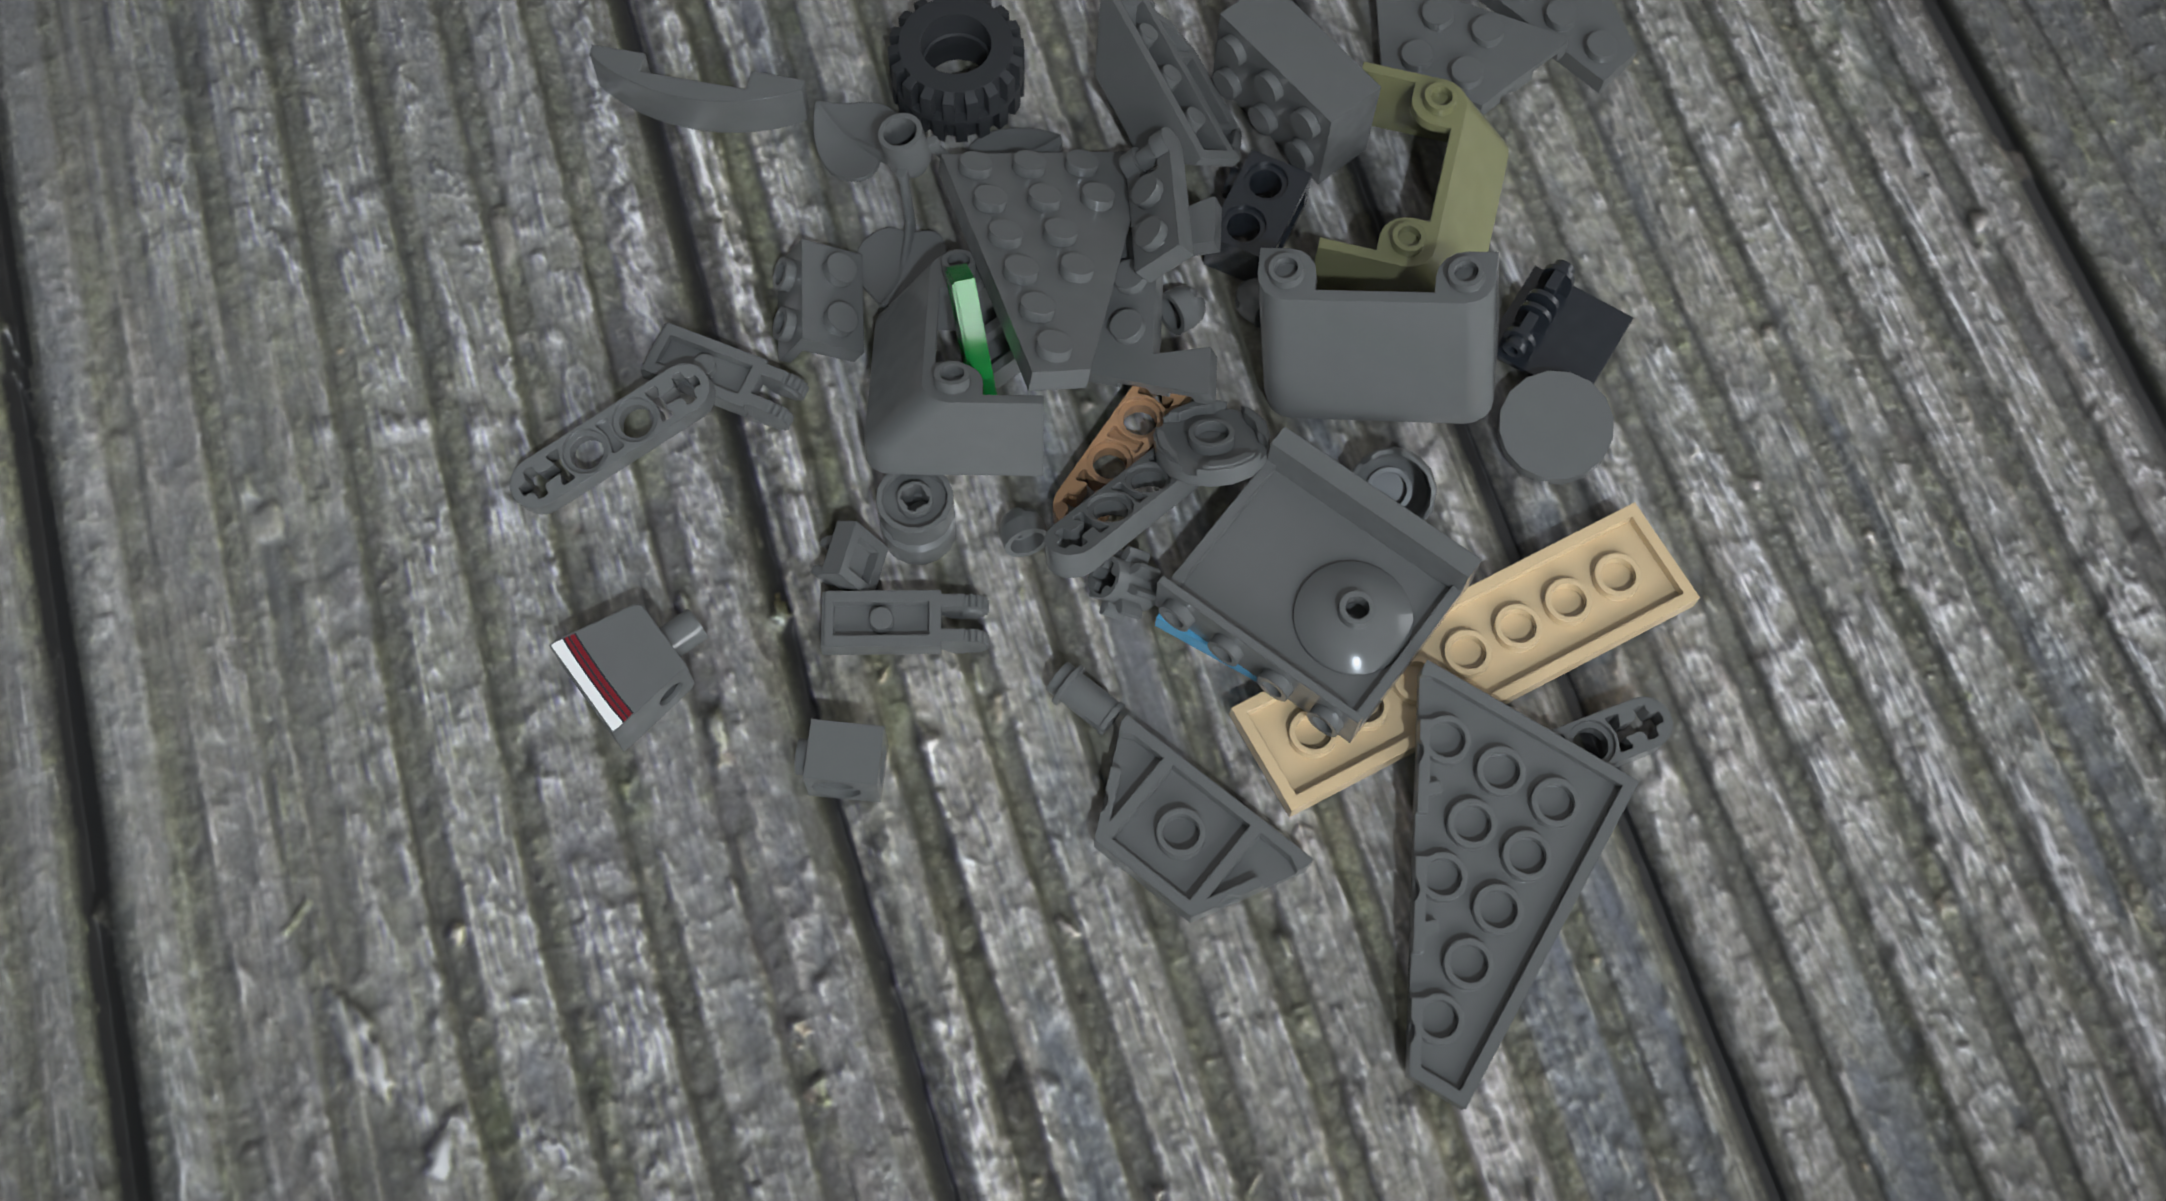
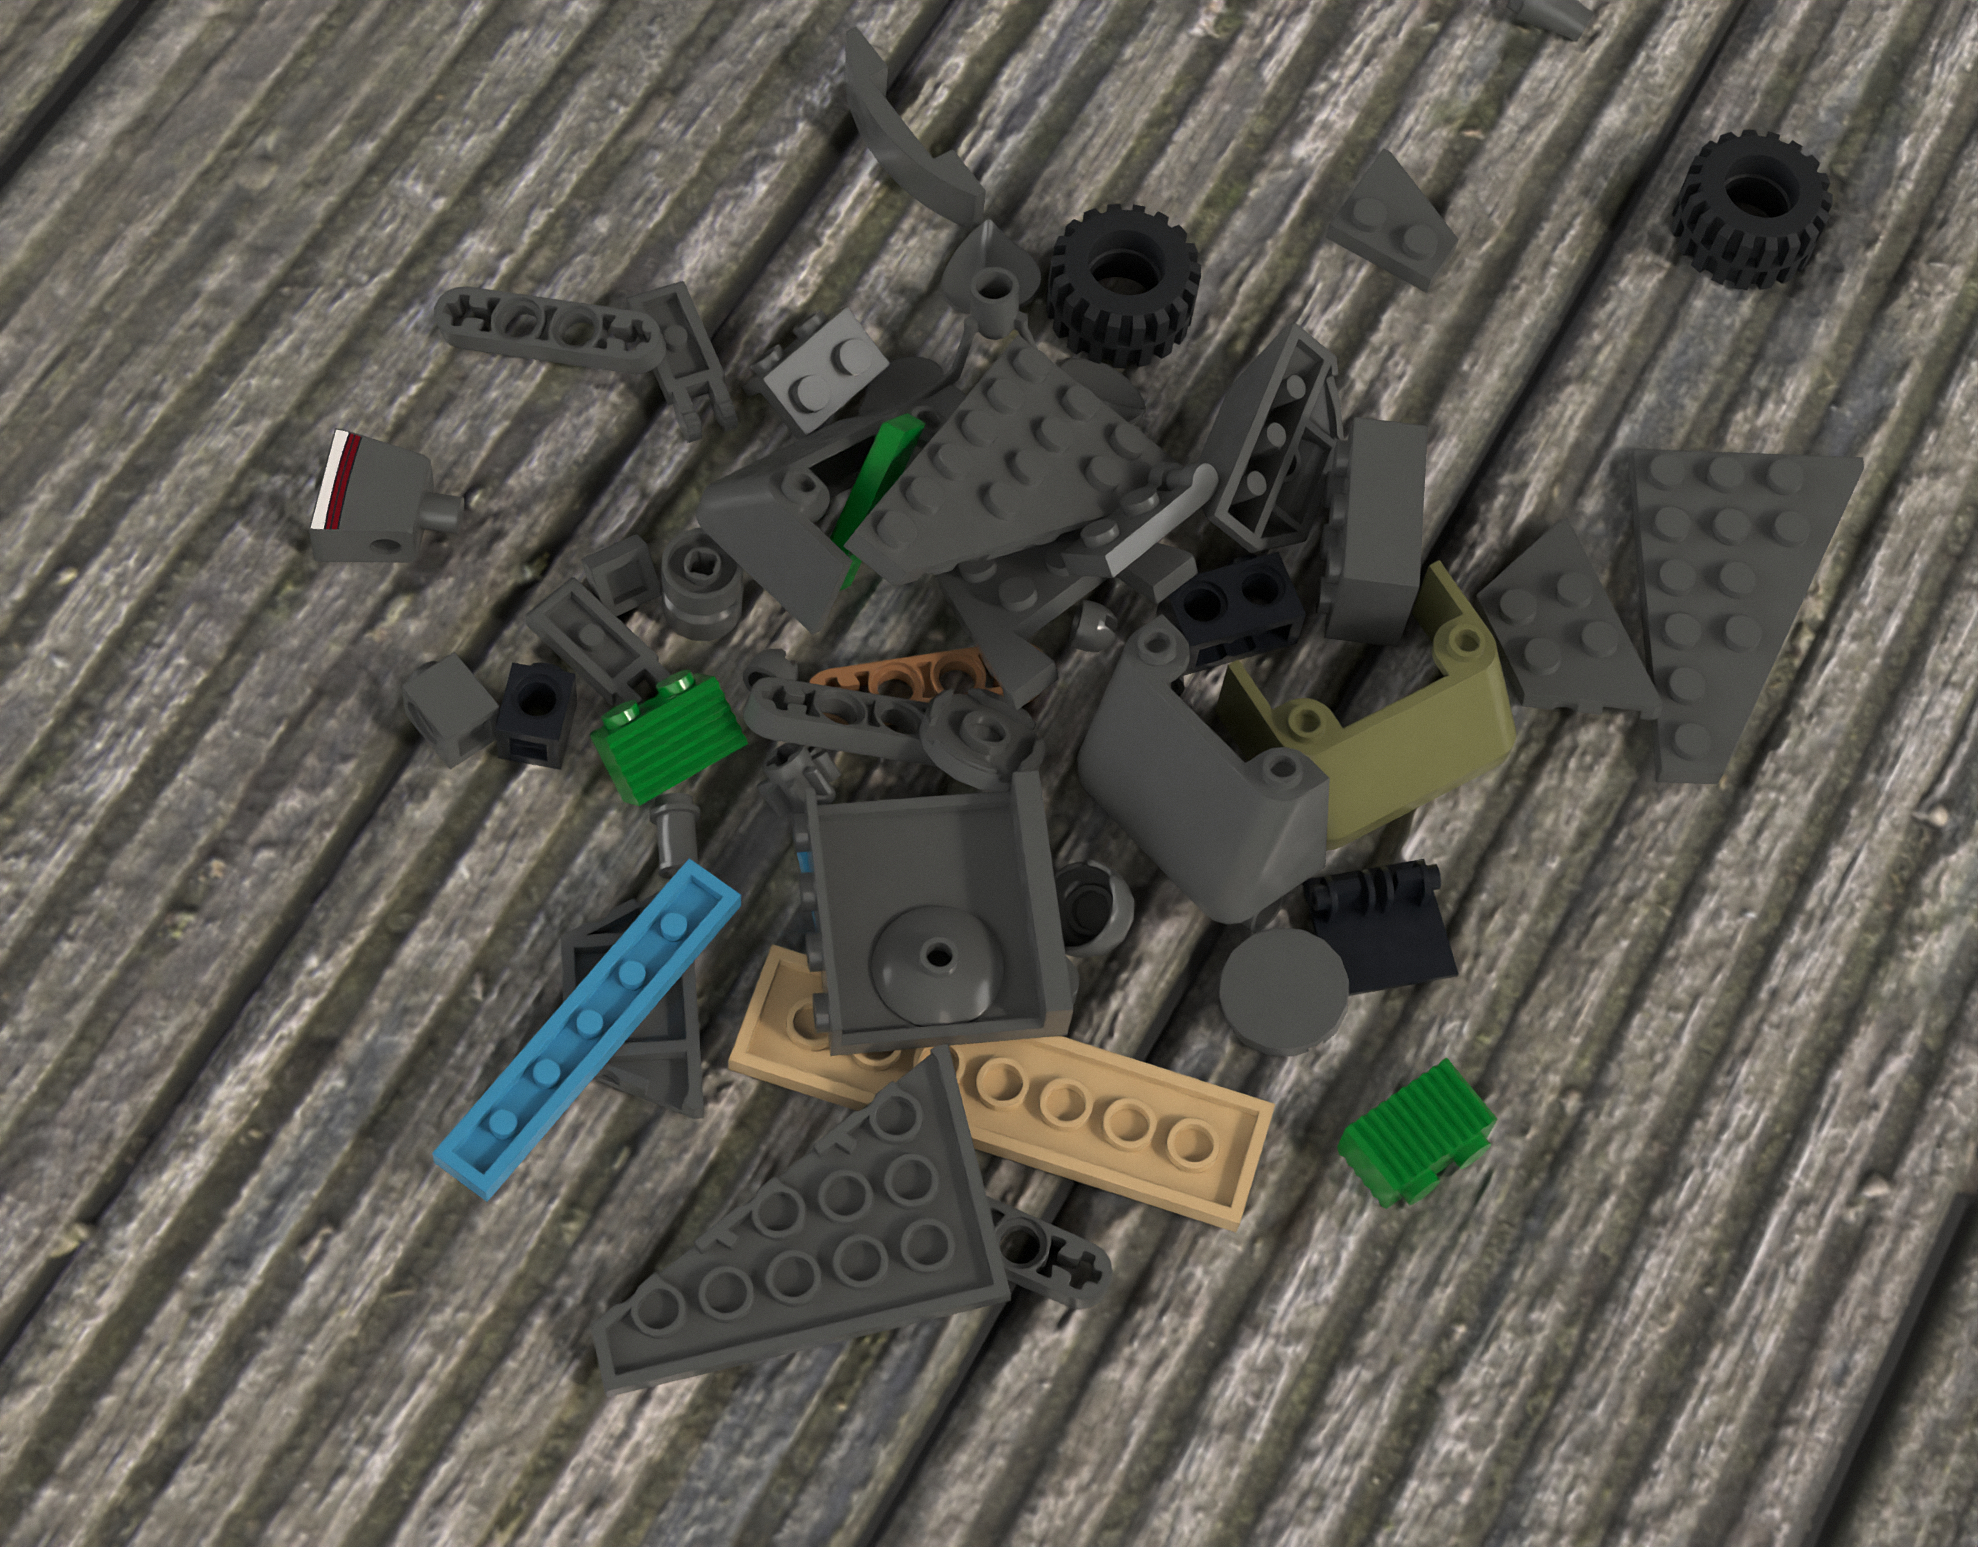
camera: 40 degrees right, 5 degrees down
none -> dark azure plate [432,858,741,1202]
none -> black brick [495,662,577,770]
none -> green brick [589,669,748,806]
none -> green brick [1337,1058,1498,1209]

